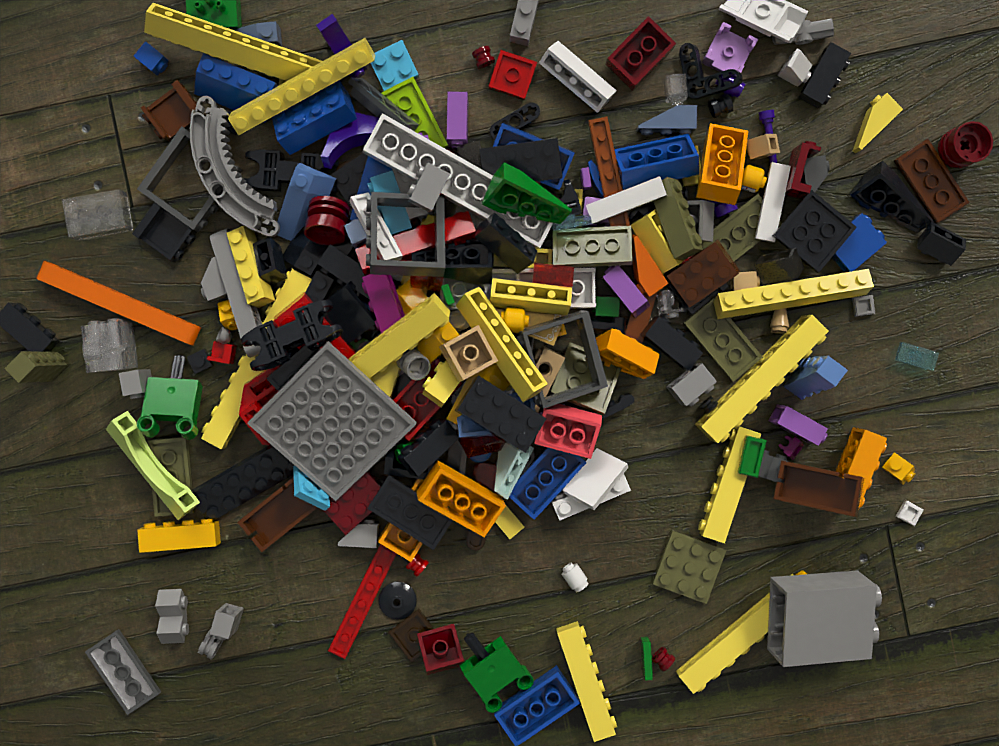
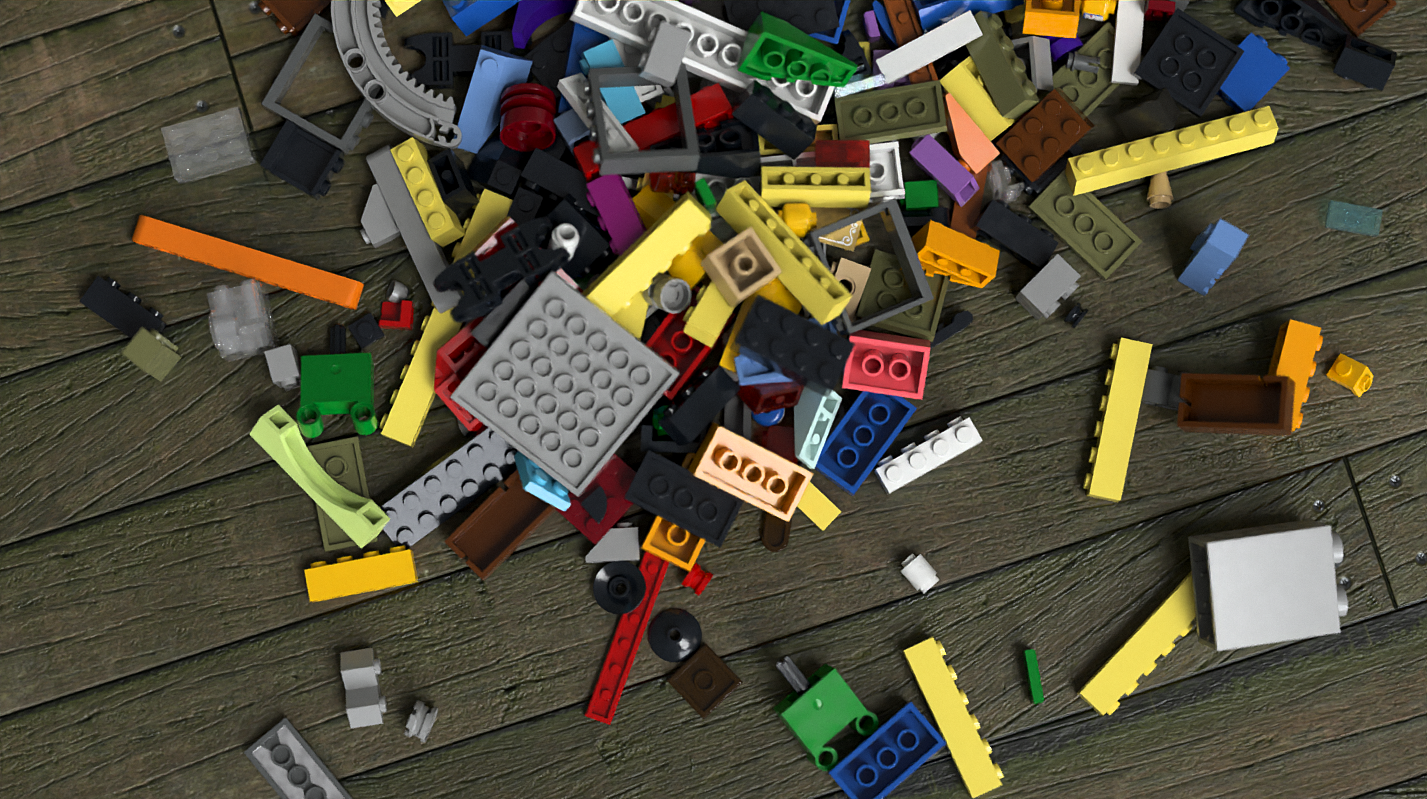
camera: 10 degrees left, 5 degrees down
light grey brick [210,603,244,640] -> none
yellow bracket [218,300,238,331] -> none
dark red slope [417,624,464,675] -> none
white tile [563,448,628,510] -> none
olive plate [652,530,727,604] -> none
dark red wheel [652,647,675,672] -> none
light yellow brick [695,315,829,443] -> none
tan brick [730,271,760,291] -> none
green tile [737,435,767,478] -> none
medium lavender brick [768,404,828,446] -> none
magenta tile [779,436,804,461] -> none
light grey tile [852,295,875,317] -> none
white tile [896,500,923,526] -> none
none -> white brick [547,224,579,261]
none -> black tile [581,486,607,524]
none -> black dish [593,561,646,615]
none -> dark grey pin [1065,50,1100,74]

